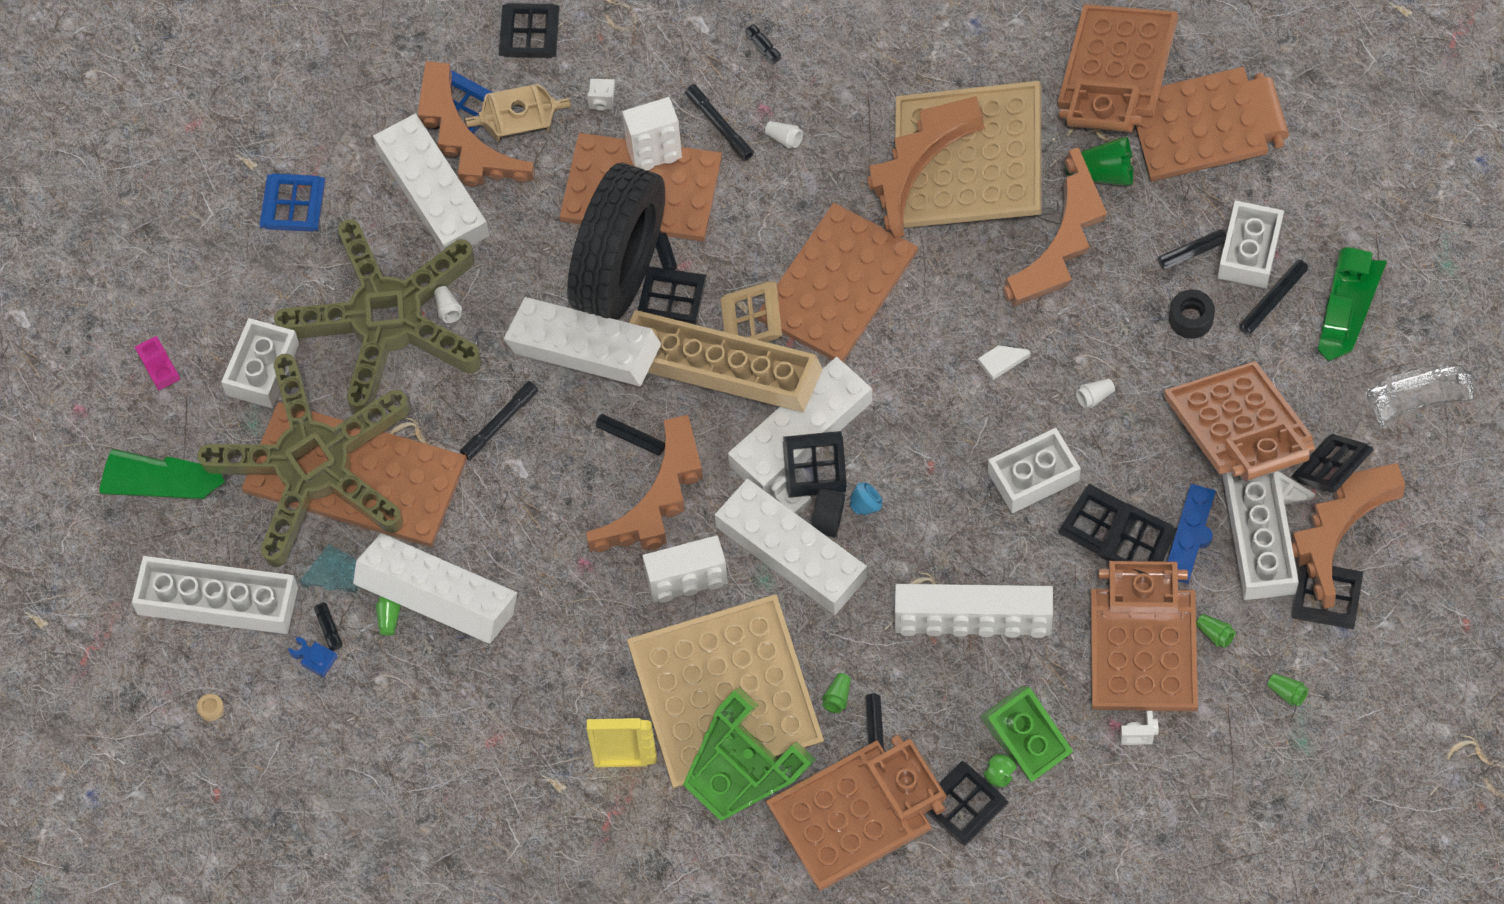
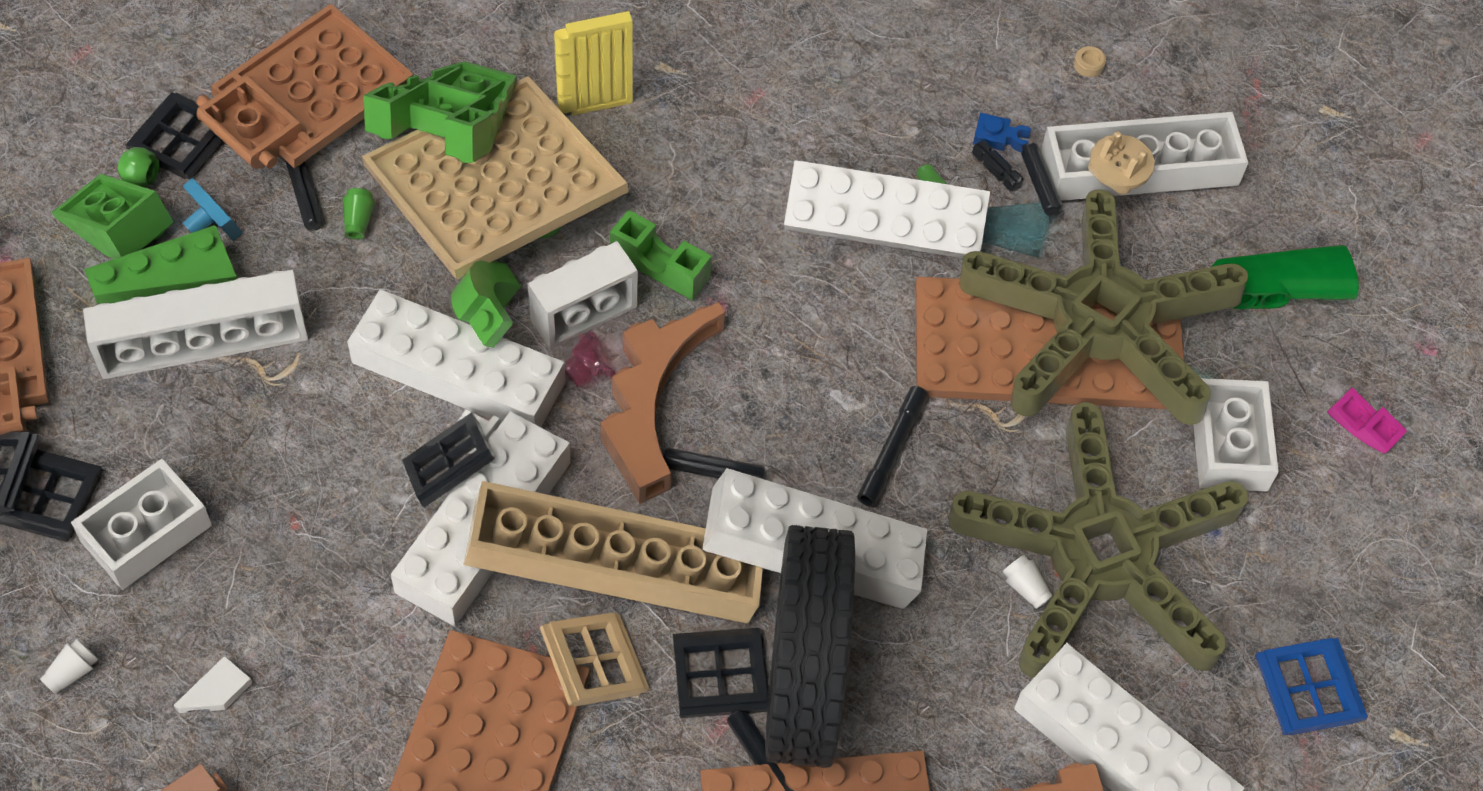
camera: 155 degrees right, 5 degrees down
black tyre [811,488,845,537] -> none
dark azure cone [850,482,883,515] -> none
none -> bright green wedge [84,225,237,305]
none -> dark azure tile [182,178,243,241]
none -> bright green arch [451,260,521,348]
none -> clear pink animal [565,331,616,388]
none -> bright green arch [610,209,712,301]
none -> black axle [1021,142,1063,217]
none -> tan plate [1088,131,1155,194]

